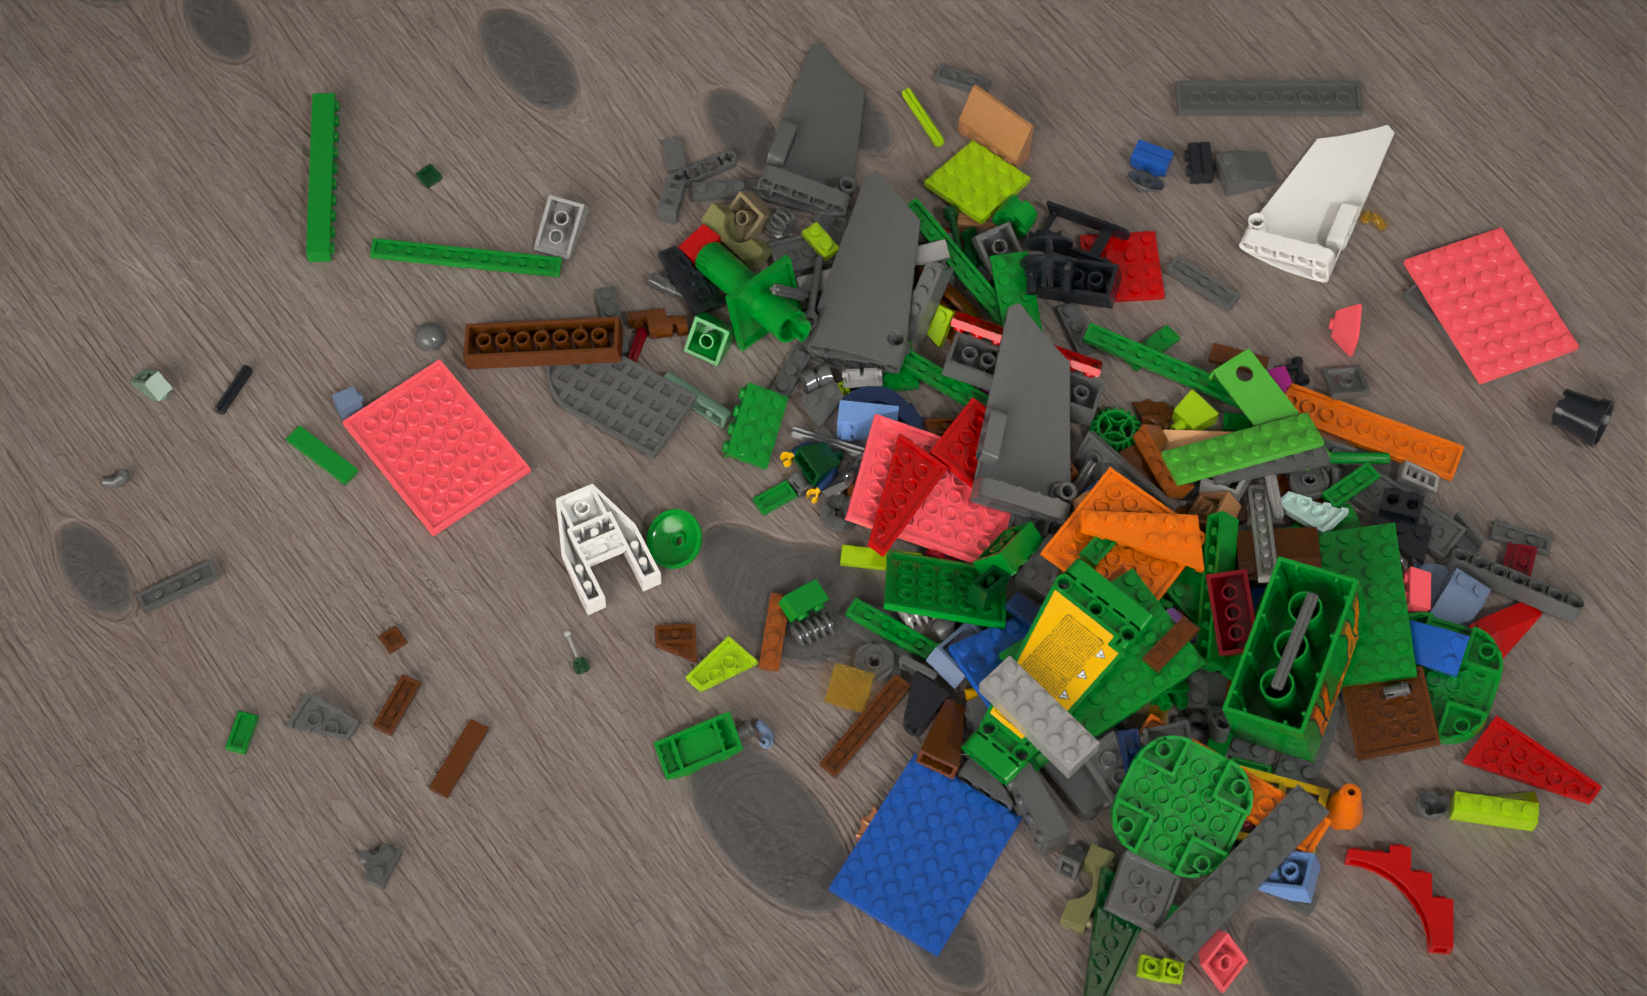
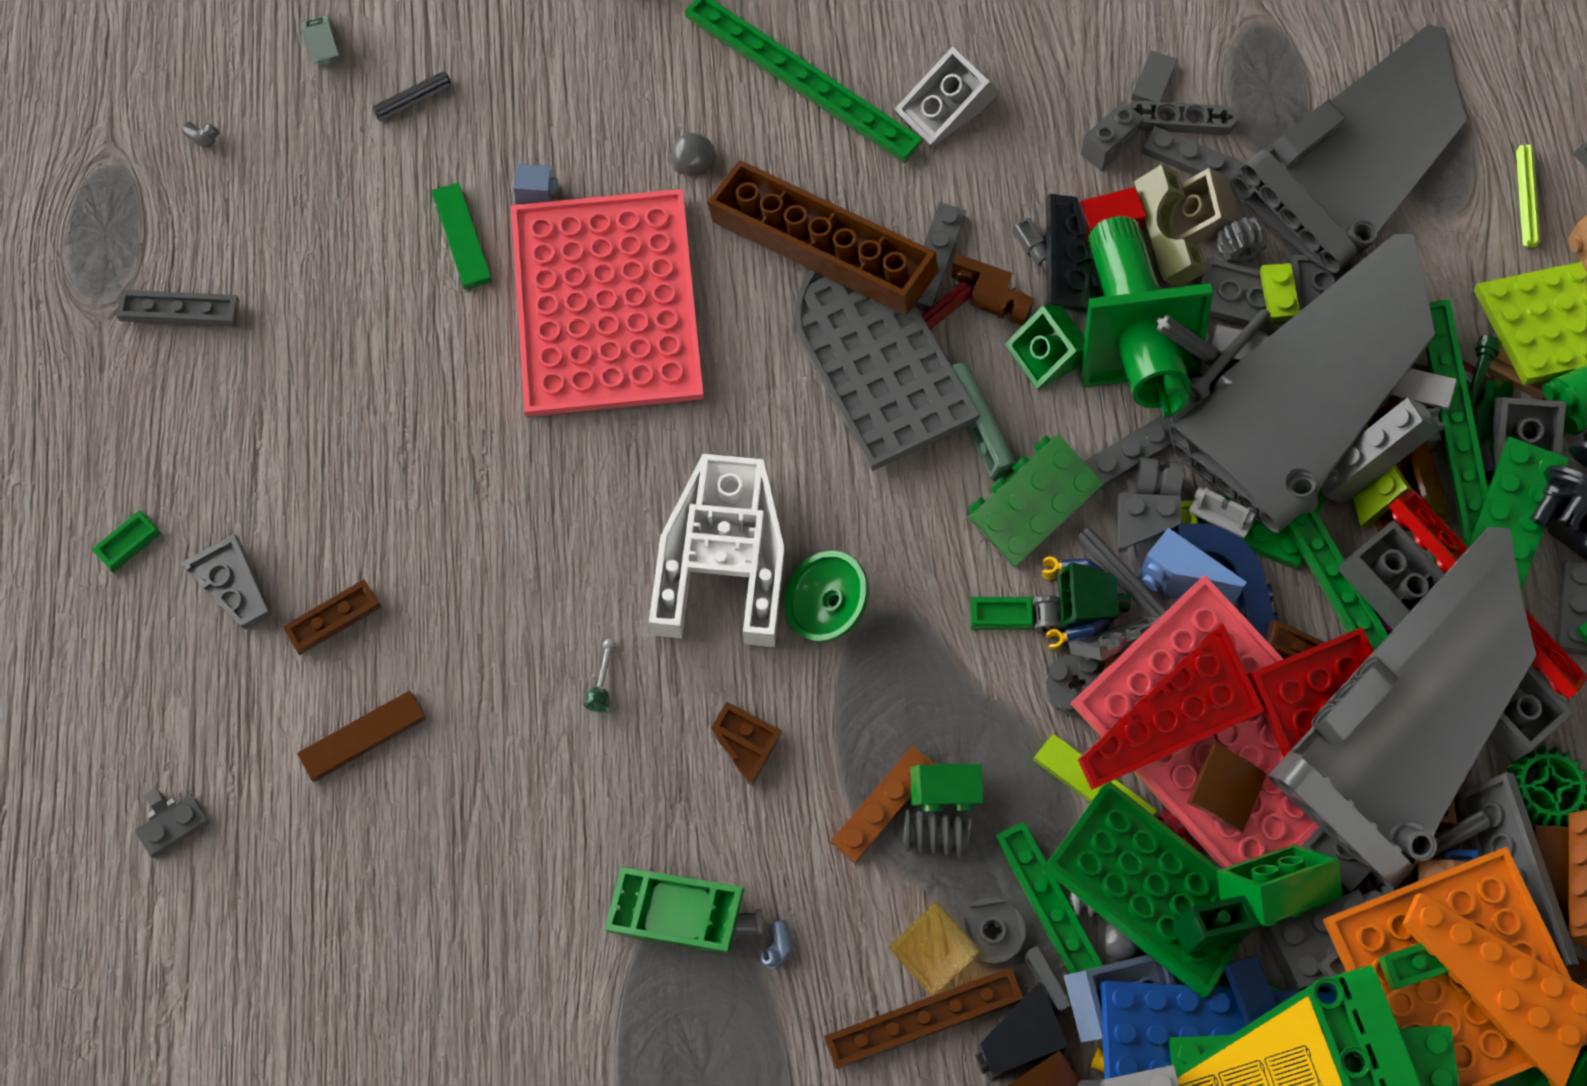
camera: 35 degrees right, 5 degrees up
reddish brown tile [379,626,407,654] -> none
lime wing [686,636,758,692] -> none
none -> reddish brown slope [1187,743,1267,833]

